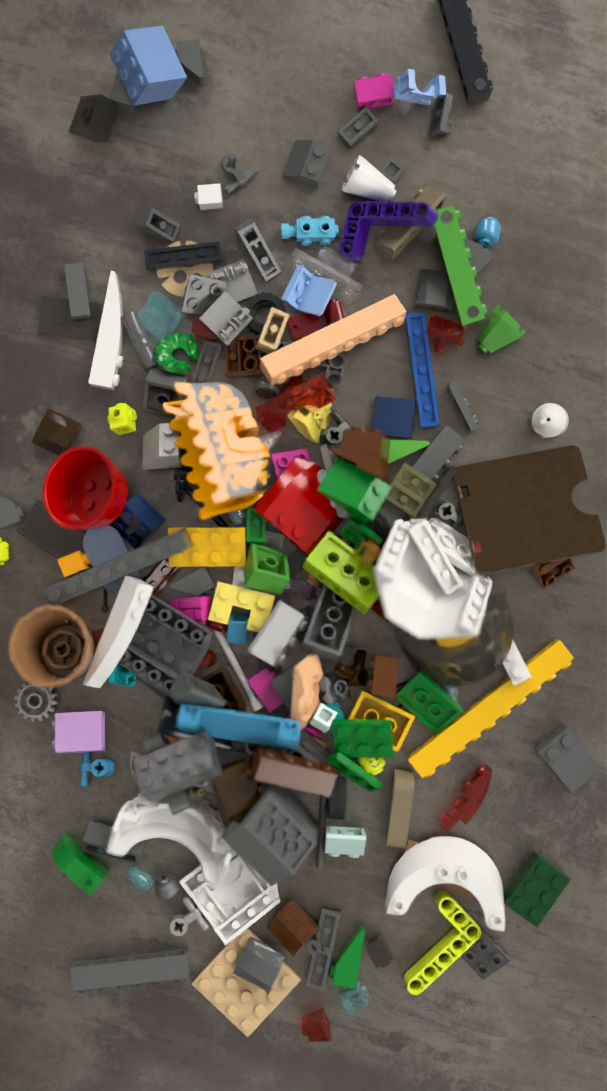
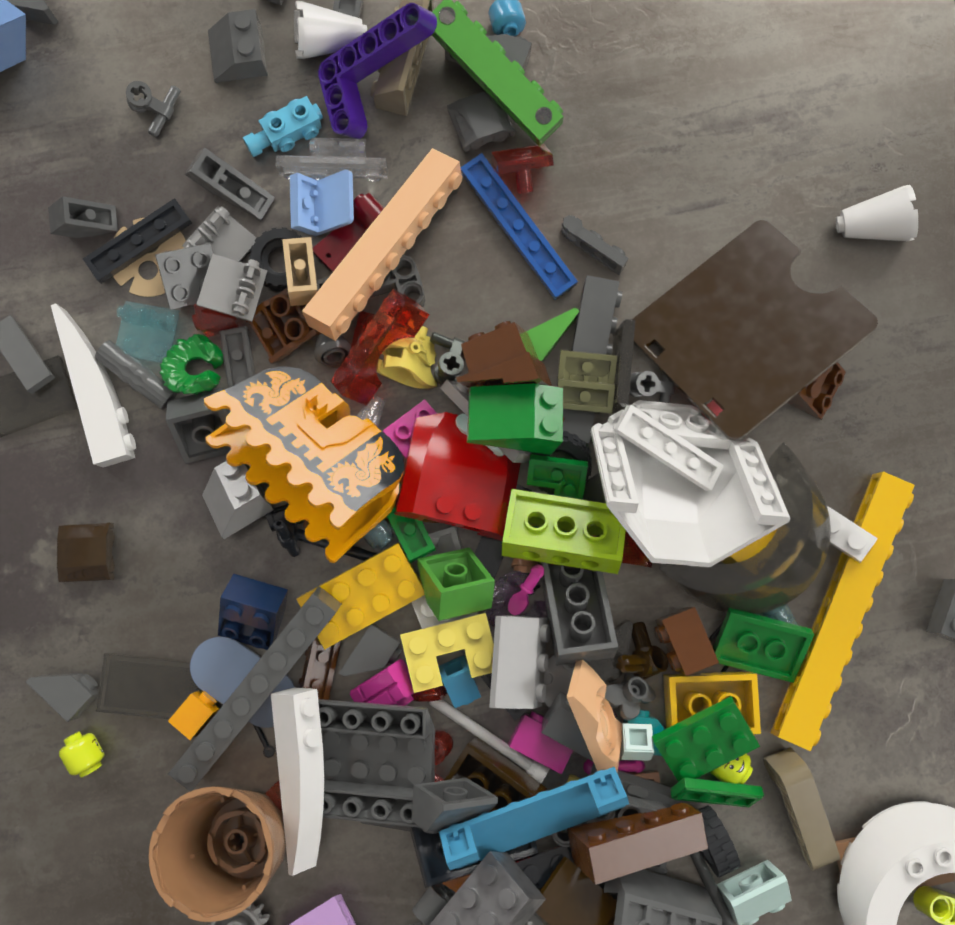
camera: 30 degrees left, 5 degrees down
red piece [42,446,128,530] -> none
teal bracket [106,664,137,686] -> none
neon yellow brick [107,403,137,435] -> none
white brick [194,183,223,210] -> none
pearl gold piece [354,540,382,570] -> none
dark blue slope [372,396,416,439] -> none
clear red slope [439,764,492,834] -> none
bright green cone [478,305,526,353] -> none
white helmet [531,403,569,438] -> none
none -> dark pink piece [508,564,544,615]

